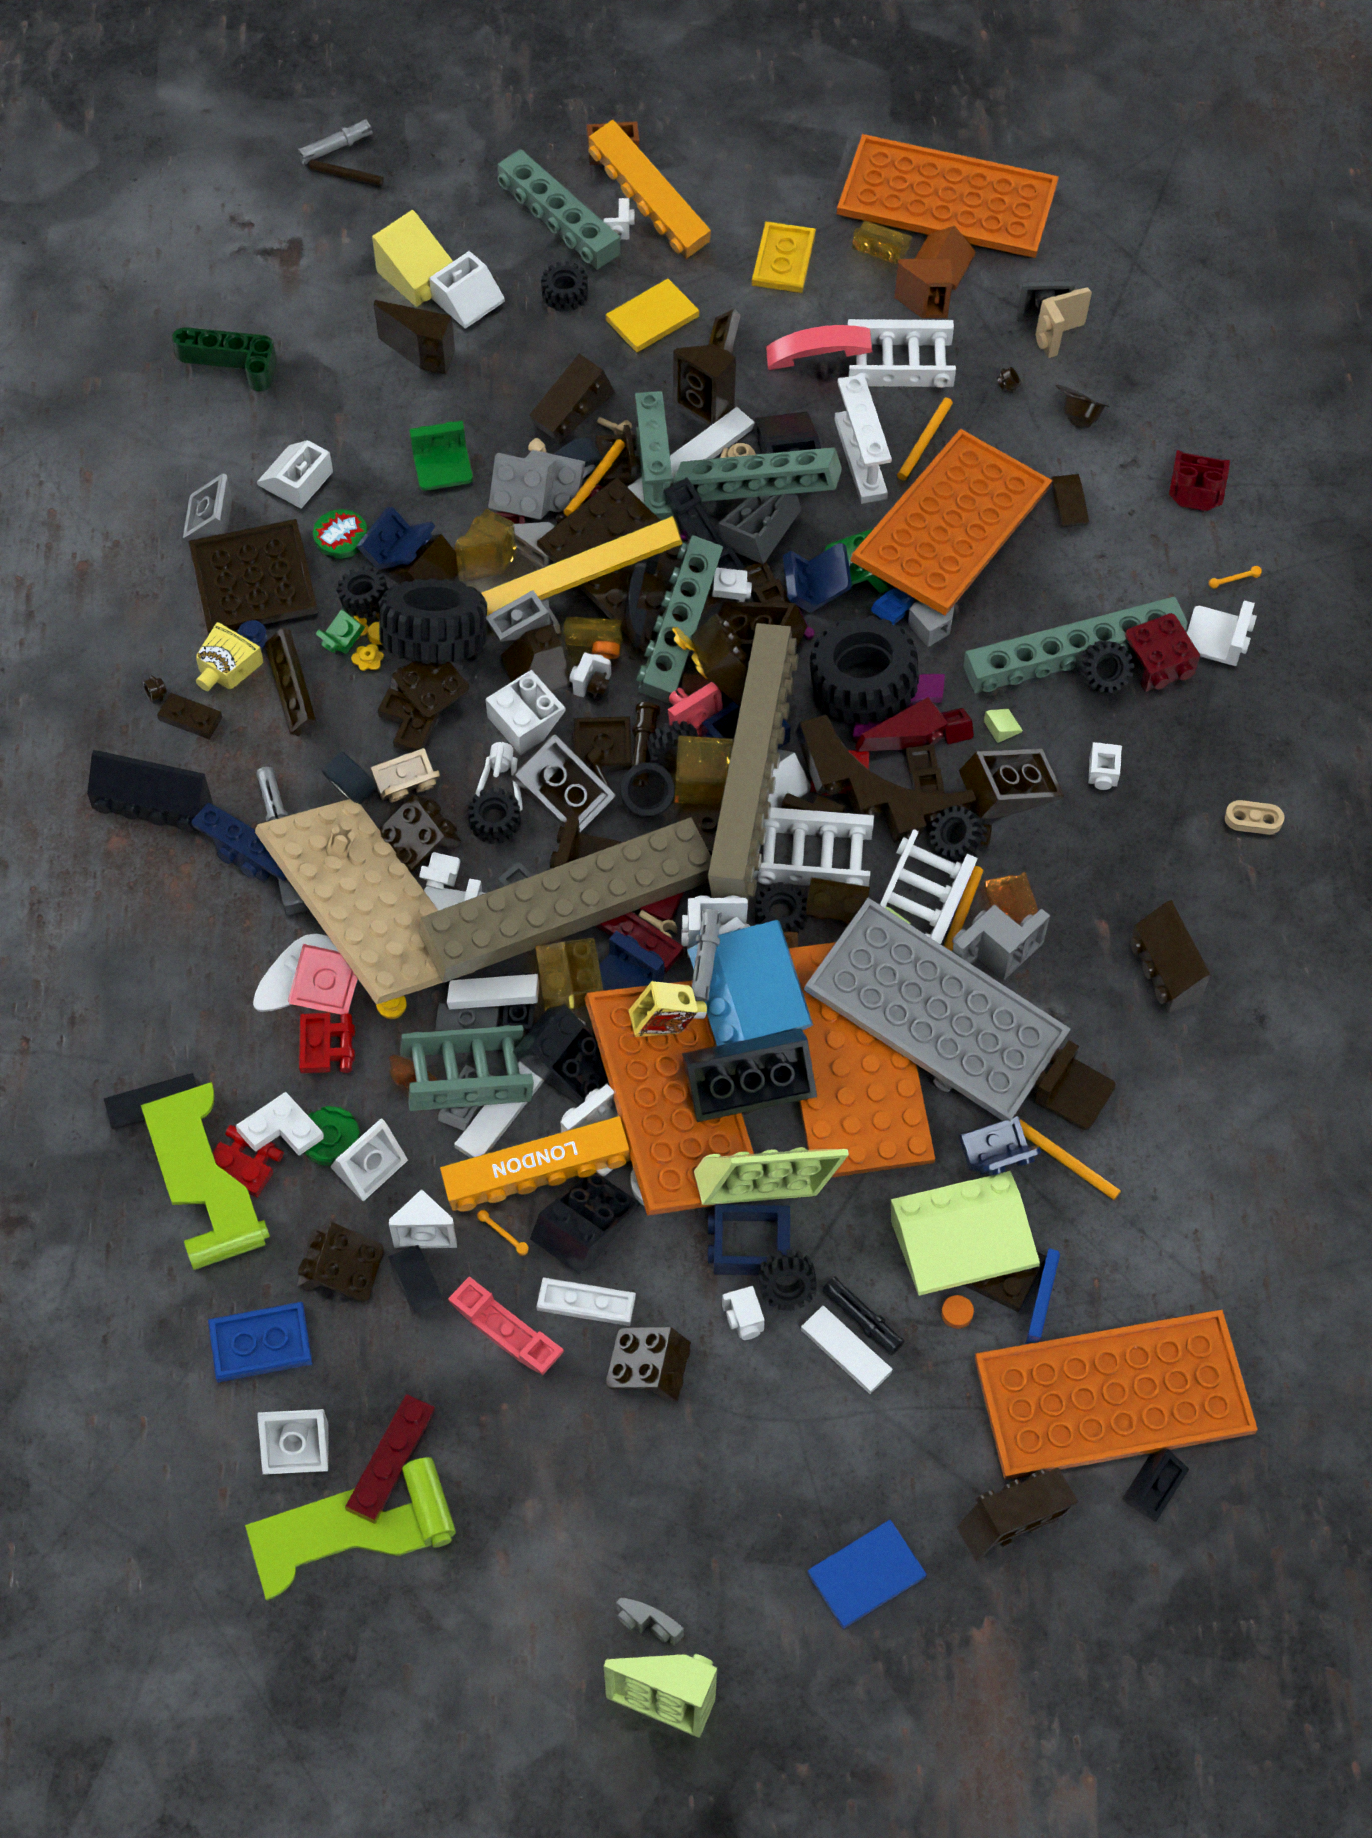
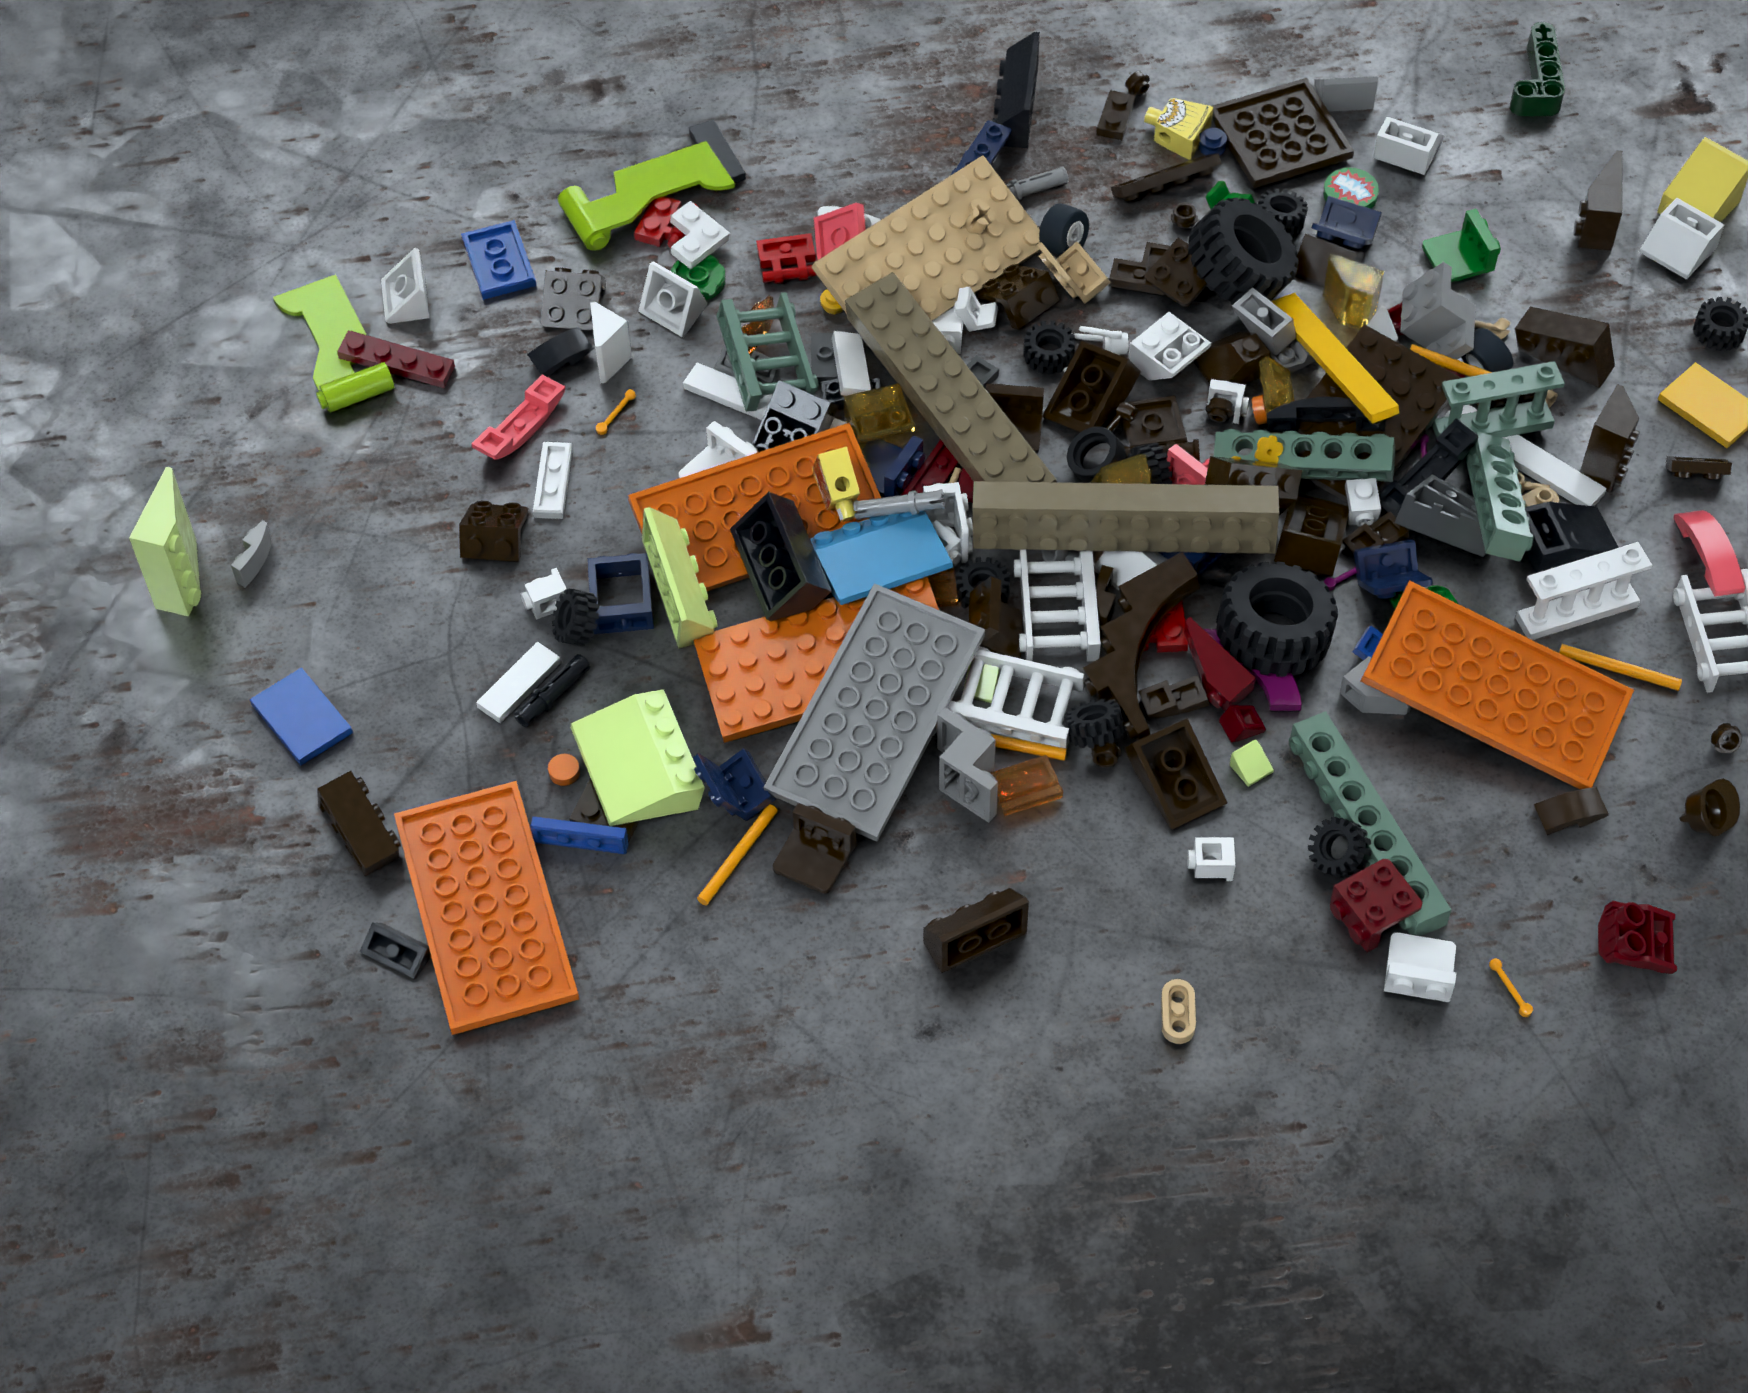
camera: 85 degrees right, 5 degrees down
light orange brick [440,1116,631,1212] -> none
black slope [530,1173,640,1274] -> none
none -> dark brown plate [1171,202,1198,228]

